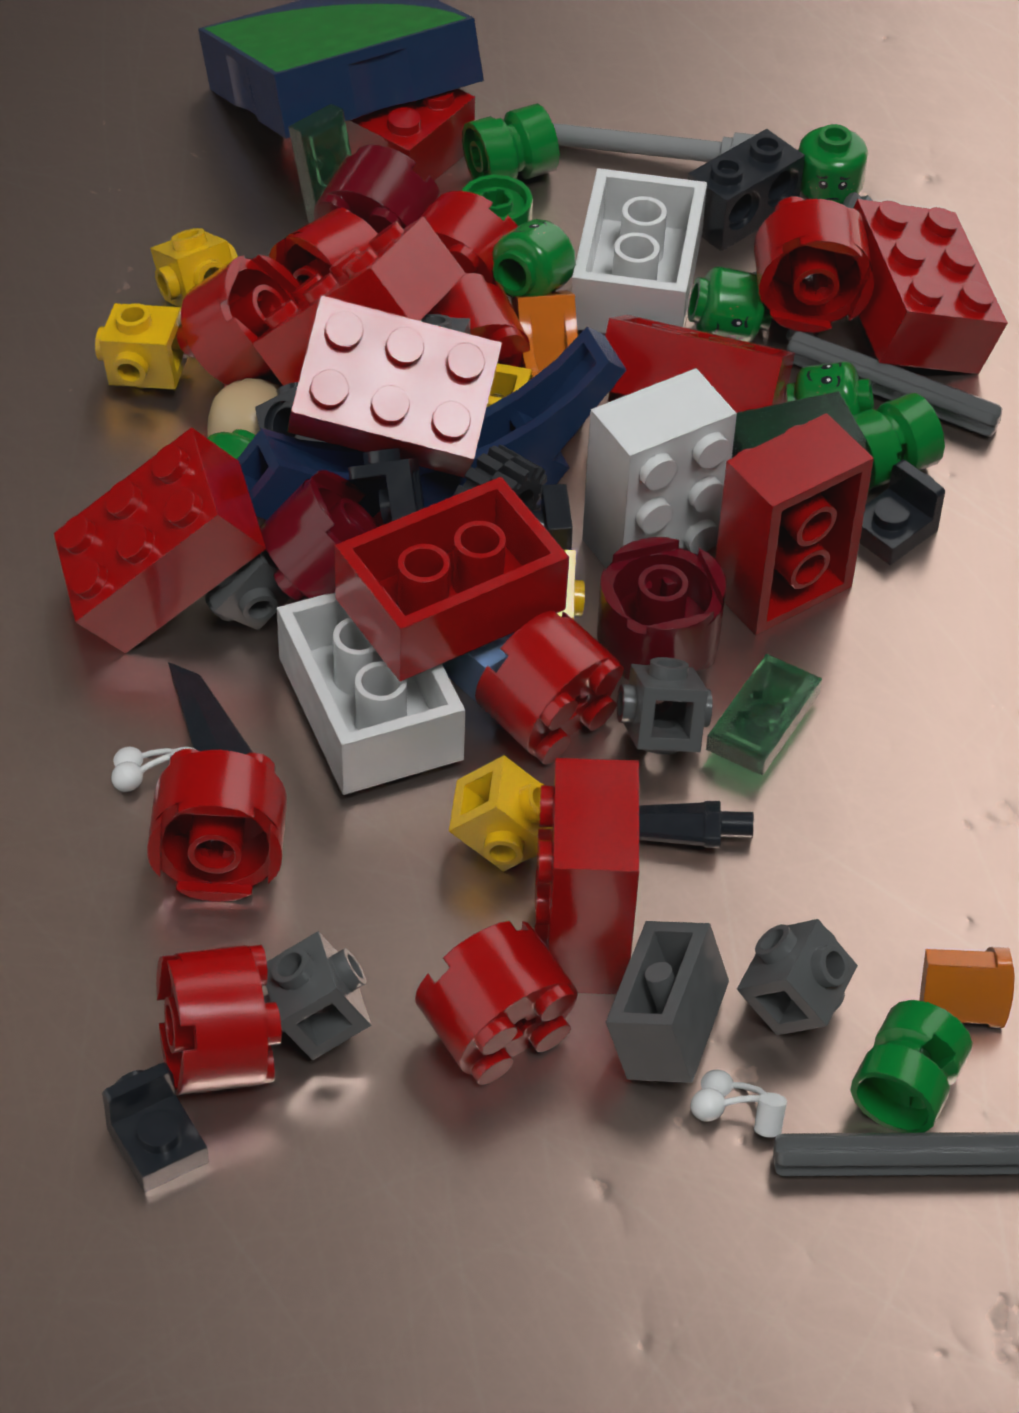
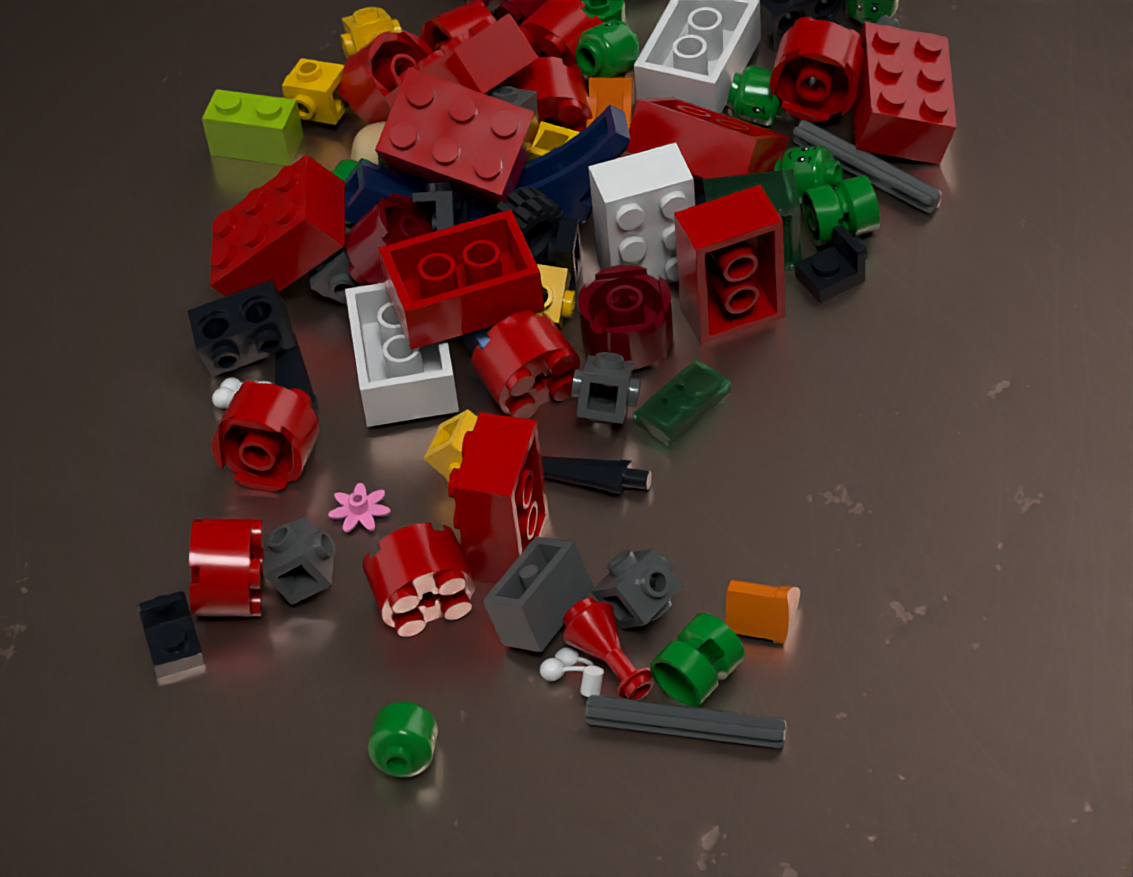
camera: 20 degrees right, 0 degrees up
none -> black brick [187,279,297,377]
none -> lime brick [202,89,304,166]
none -> bright pink plant [328,483,390,533]
none -> green head [367,701,438,778]
none -> red piece [563,598,654,700]

